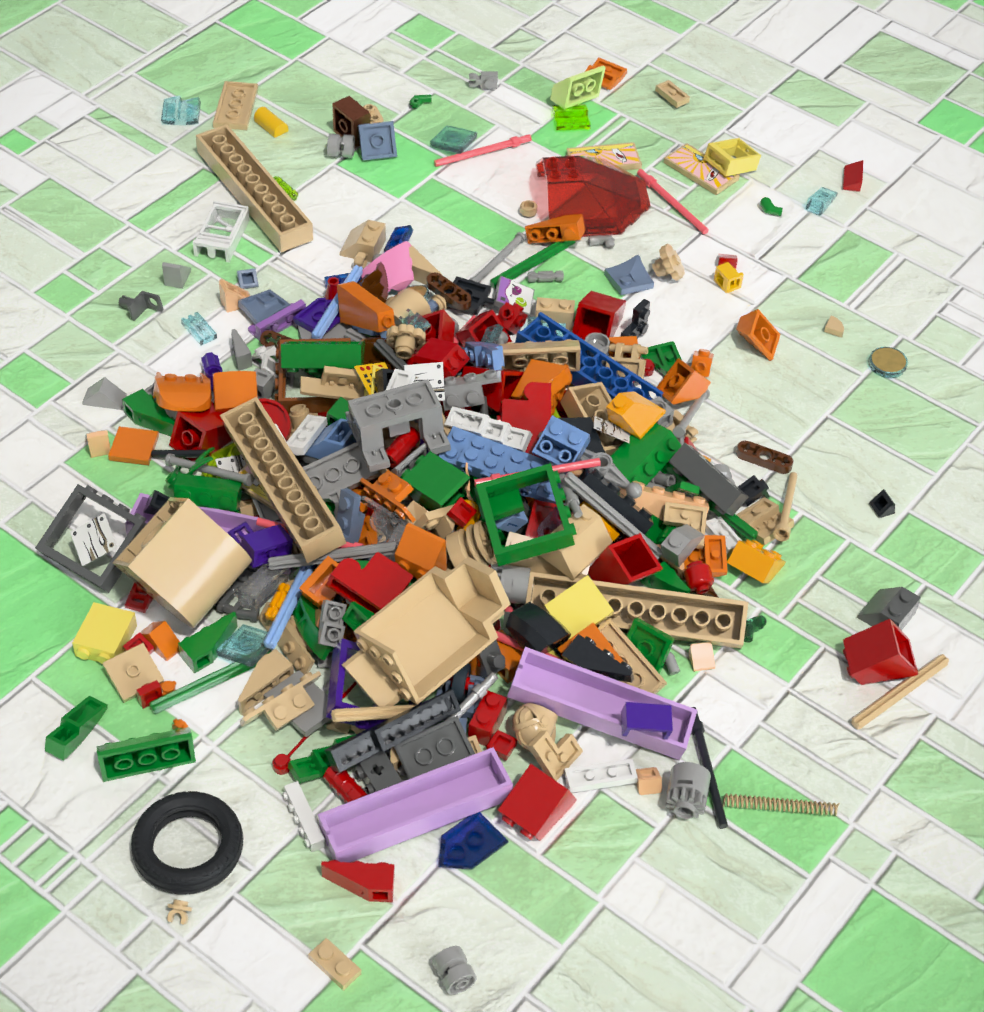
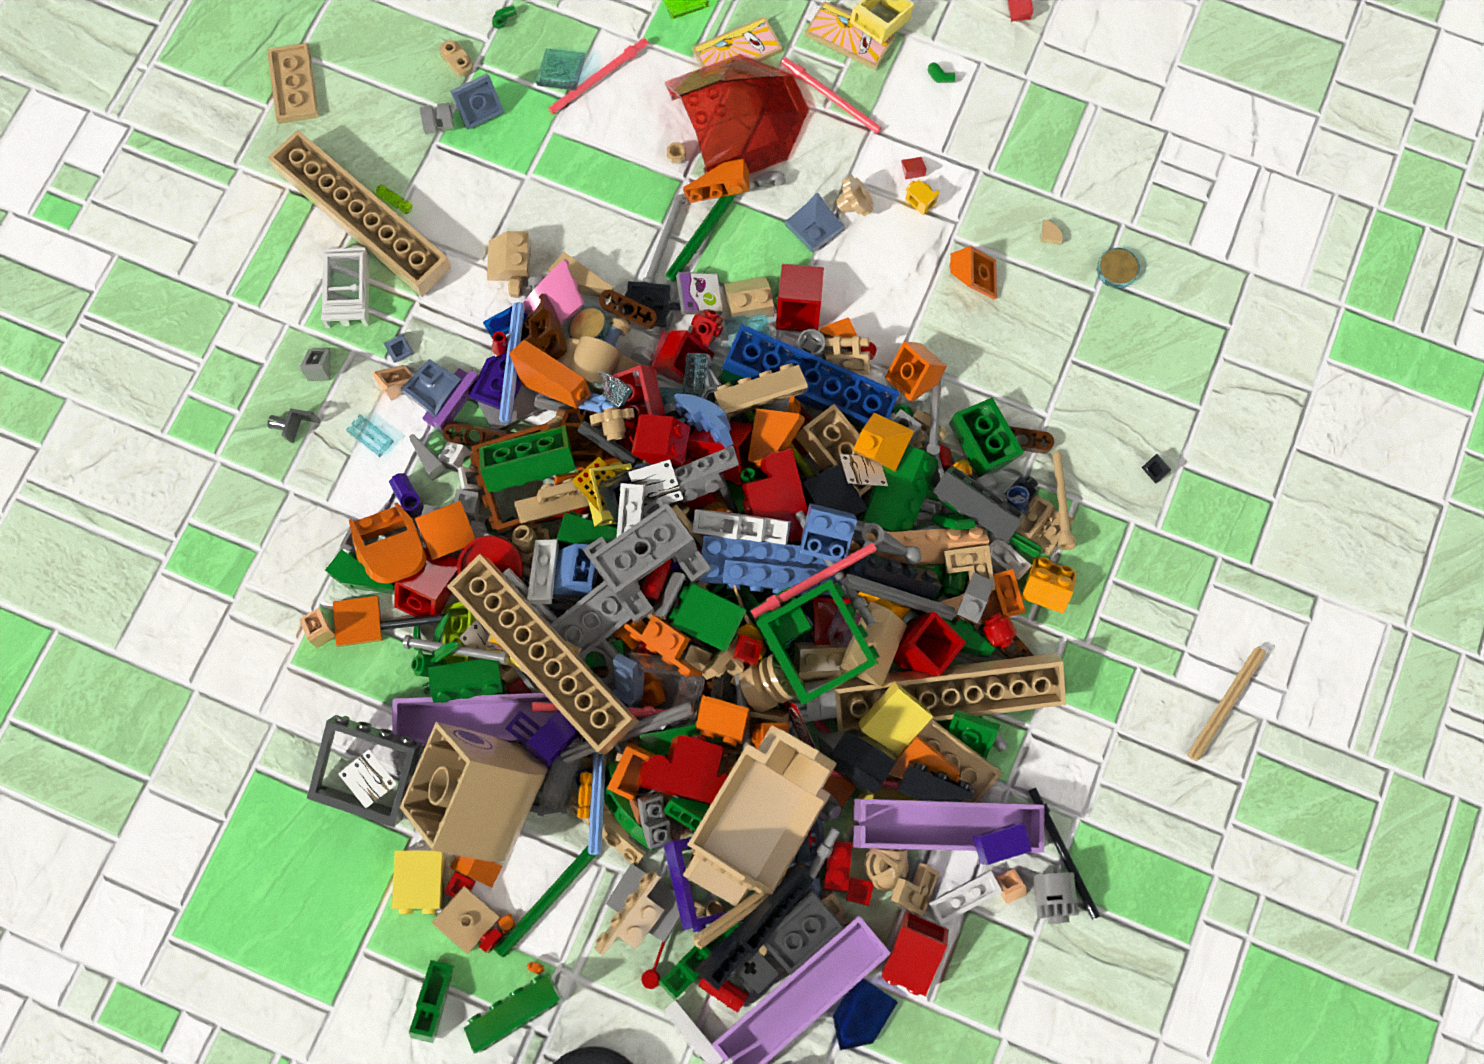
camera: 15 degrees left, 25 degrees up
light grey slope [82,377,127,410] -> none
black slope [143,490,170,515] -> none
clear light blue slope [161,95,201,125] -> none
green slope [178,611,238,674] -> none
clear light blue tile [216,624,279,667] -> none
tan slope [238,649,294,715] -> none
yellow brick [254,107,288,138] -> none
copper brick [332,96,371,148] -> none
clear blue plate [383,225,414,252] -> none
light grey axle [527,270,564,282] -> none
black plate [621,299,651,339] -> none
green wing [640,341,682,376] -> none
light nougat slope [688,642,715,671] -> none
orange bracket [691,349,714,377] -> none
tan piece [723,793,840,816] -> none
clear green arm [744,615,767,643] -> none
clear light blue slope [805,187,838,216] -> none
red slope [843,619,918,685] -> none
dark grey slope [857,587,921,630] -> none
none -> green slope [949,397,1024,478]
none -> dark blue wheel [1007,486,1029,514]

